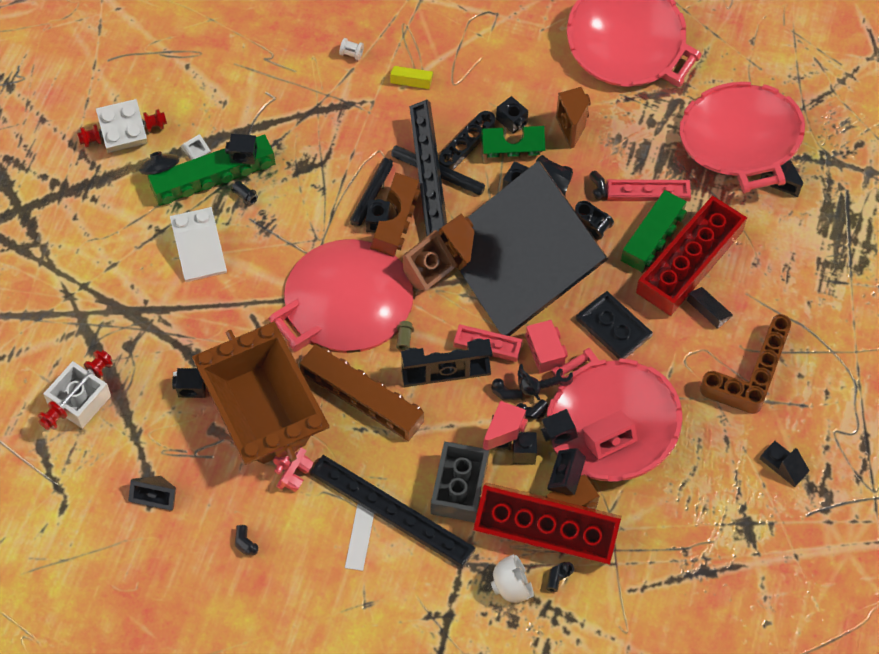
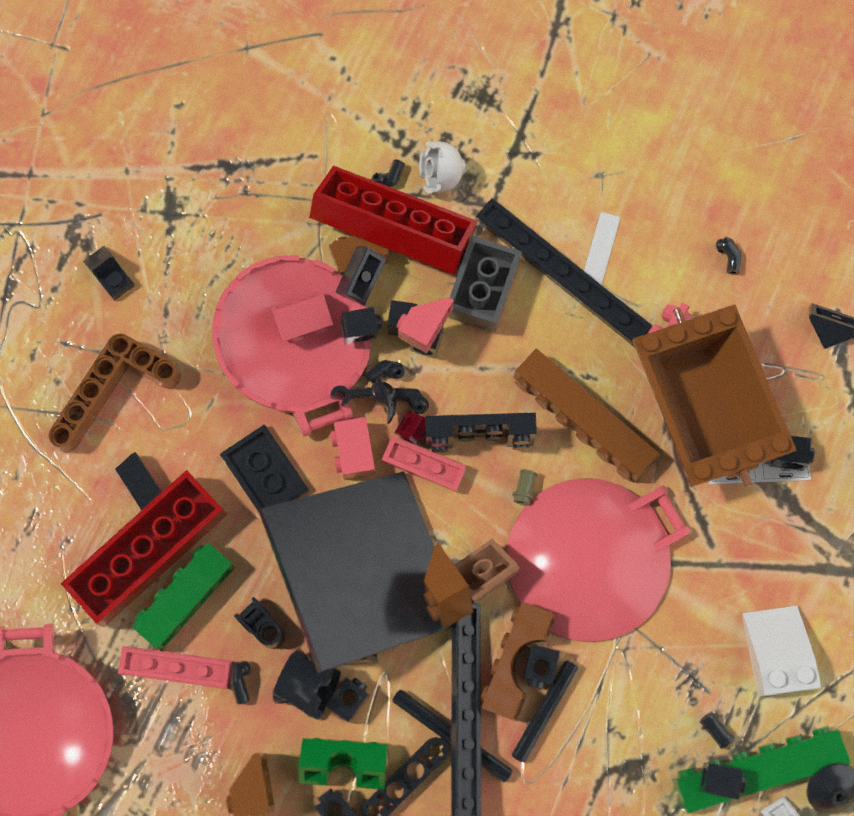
camera: 170 degrees left, 15 degrees up
none -> dark red plate [394,411,426,444]

